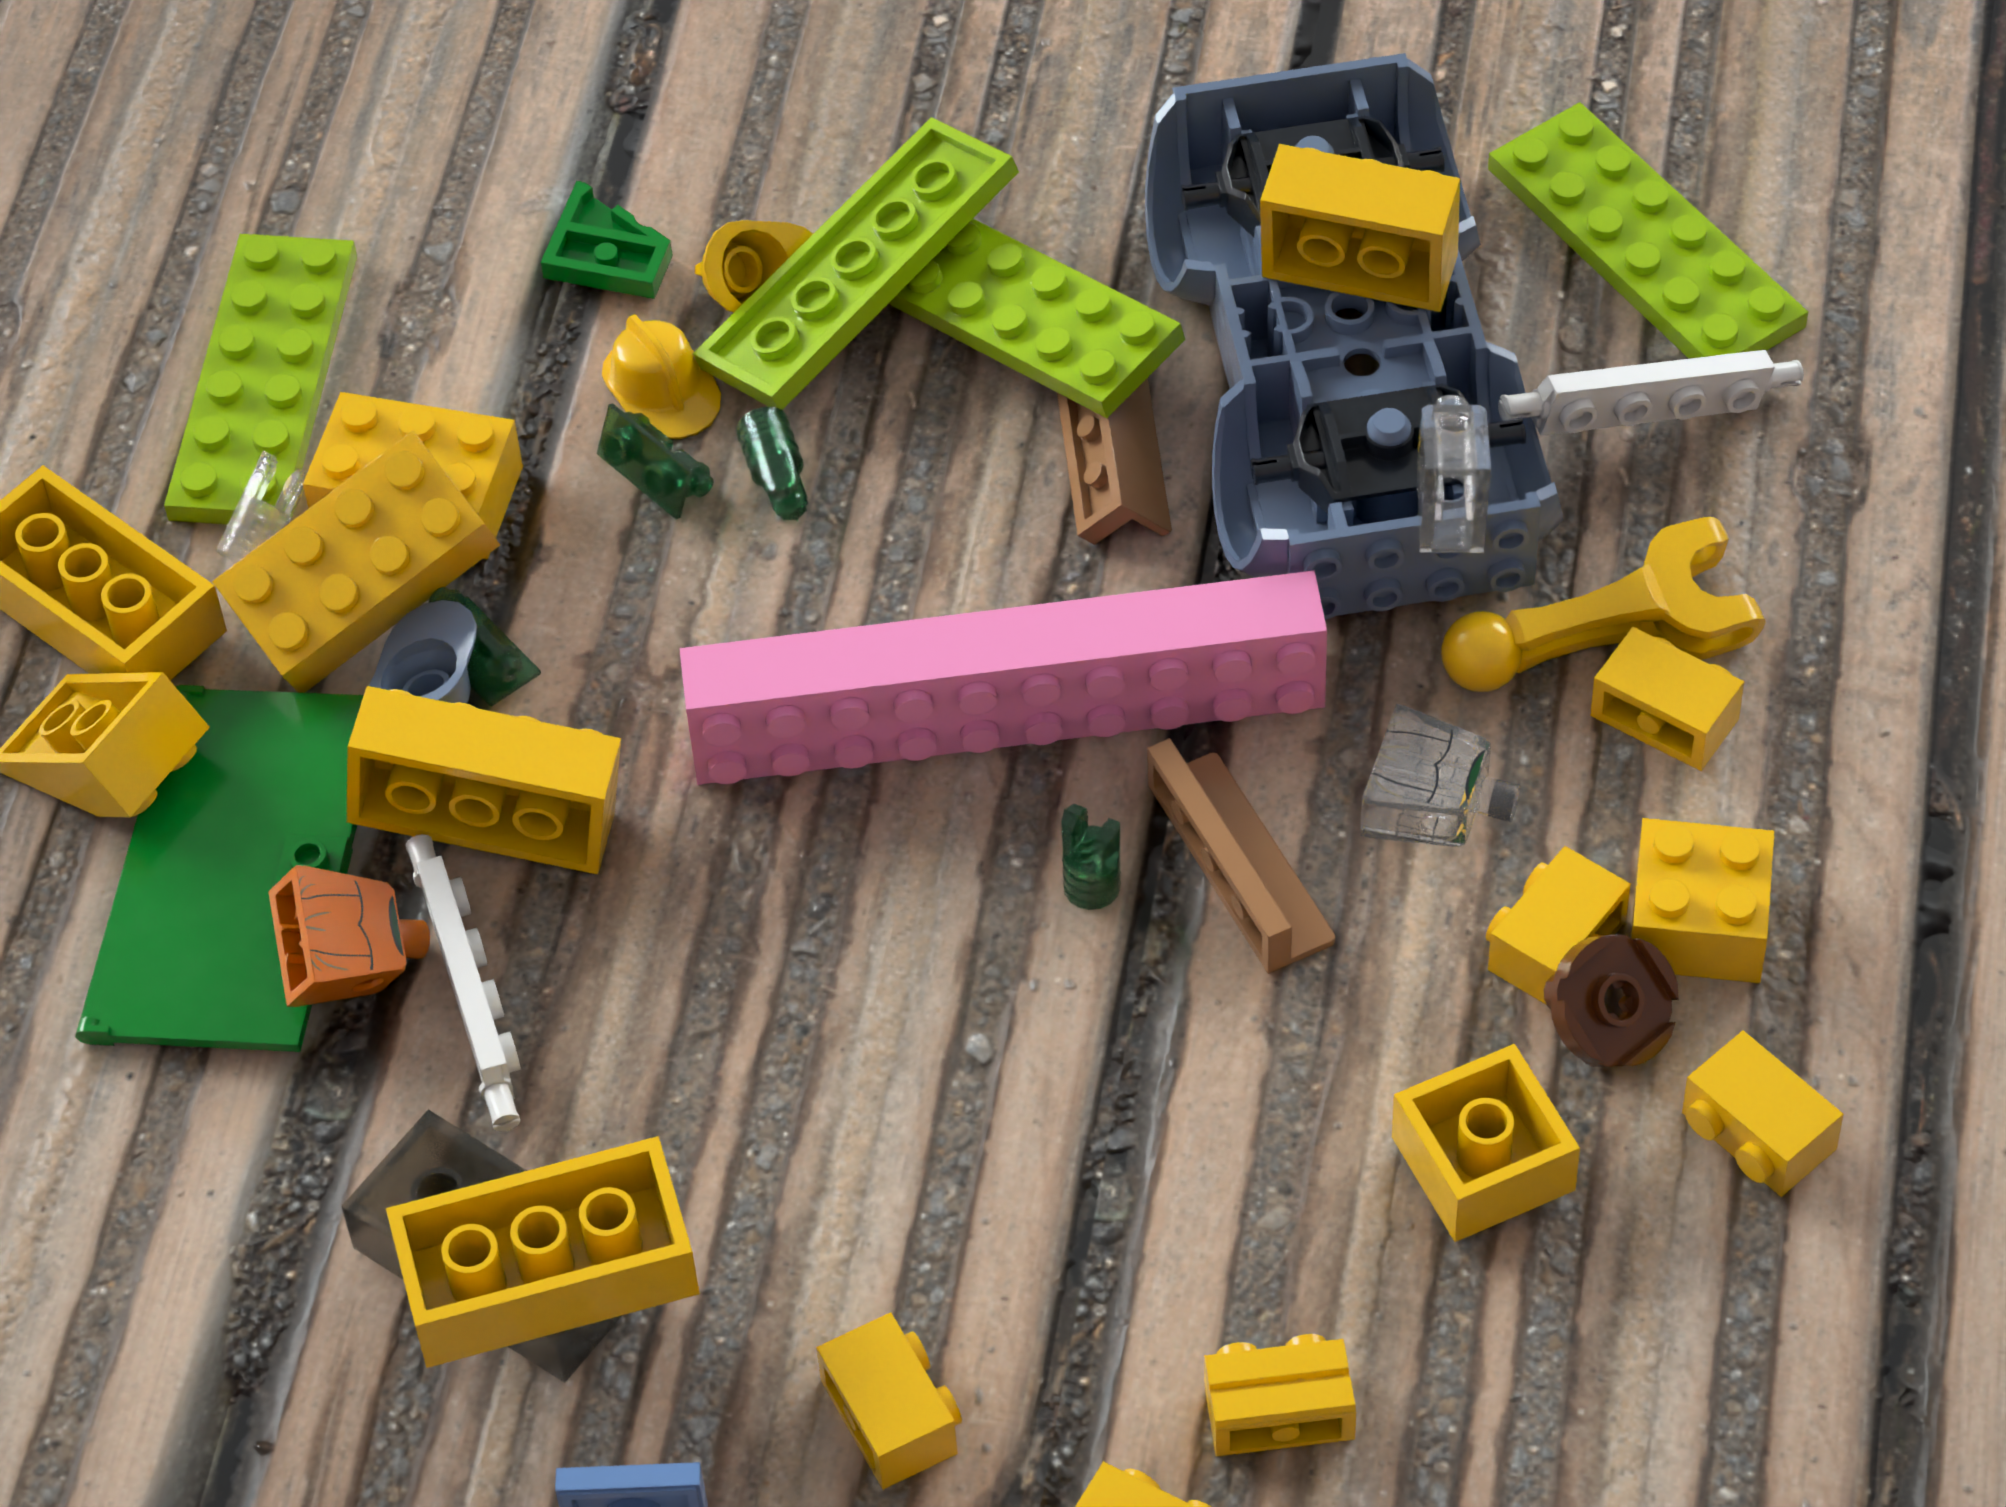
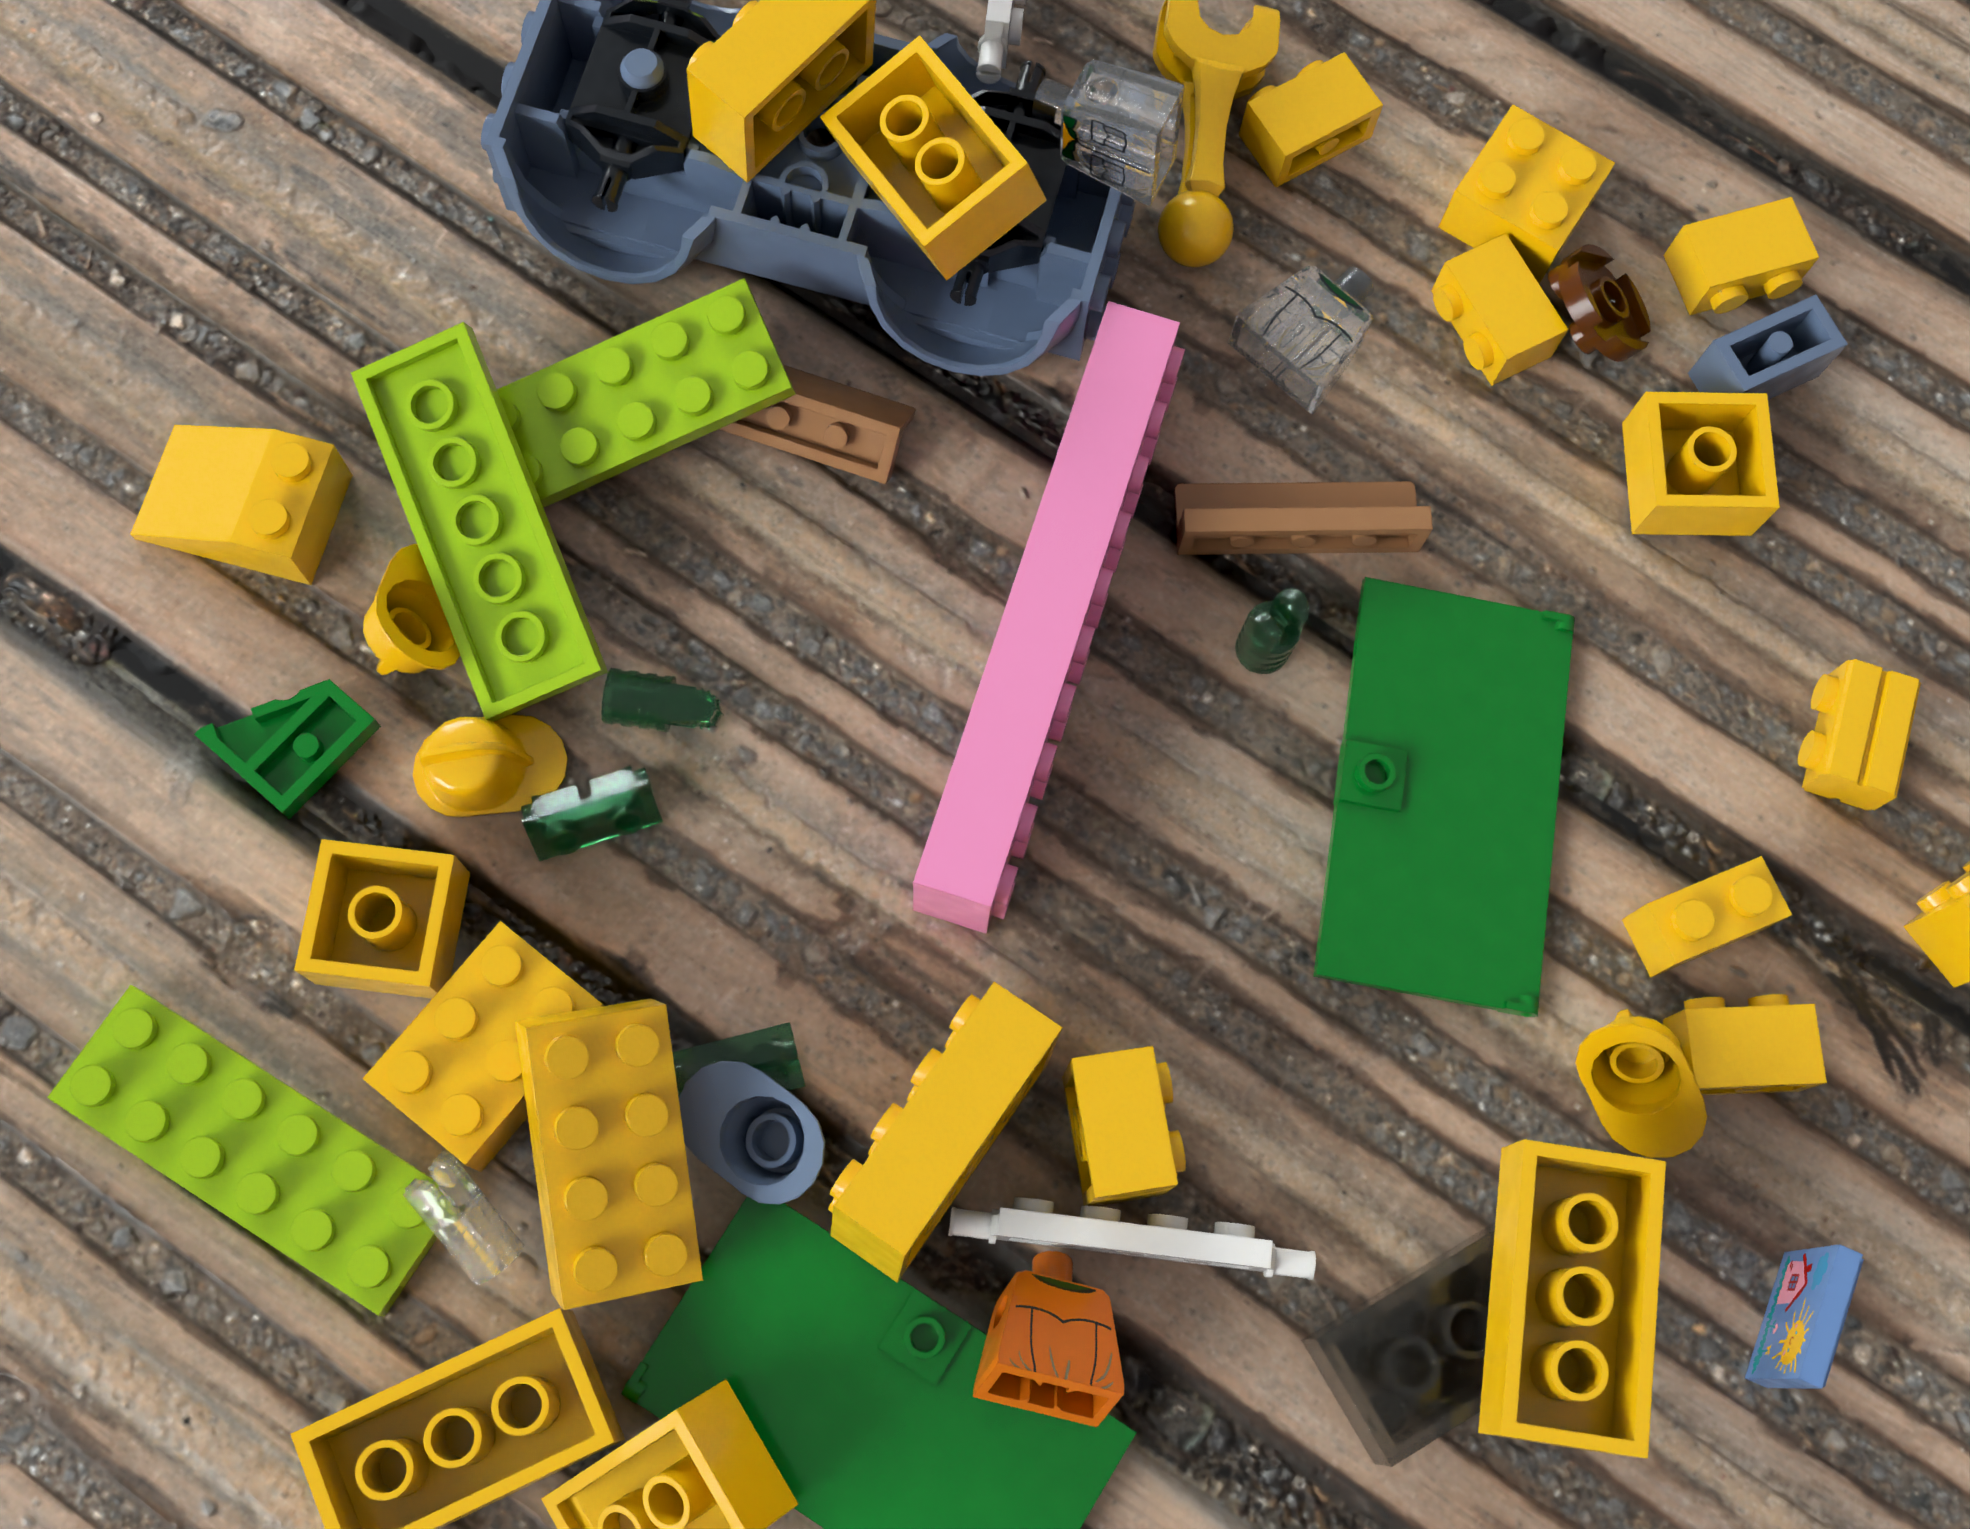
camera: 75 degrees left, 20 degrees up
none -> yellow slope [130,425,353,585]
none -> yellow brick [294,839,470,998]
none -> yellow brick [820,35,1047,281]
none -> yellow brick [1062,1046,1186,1206]
none -> green door [1313,577,1575,1017]
none -> yellow piece [1575,1009,1708,1158]
none -> yellow brick [1622,856,1792,978]
none -> sand blue brick [1688,295,1848,400]

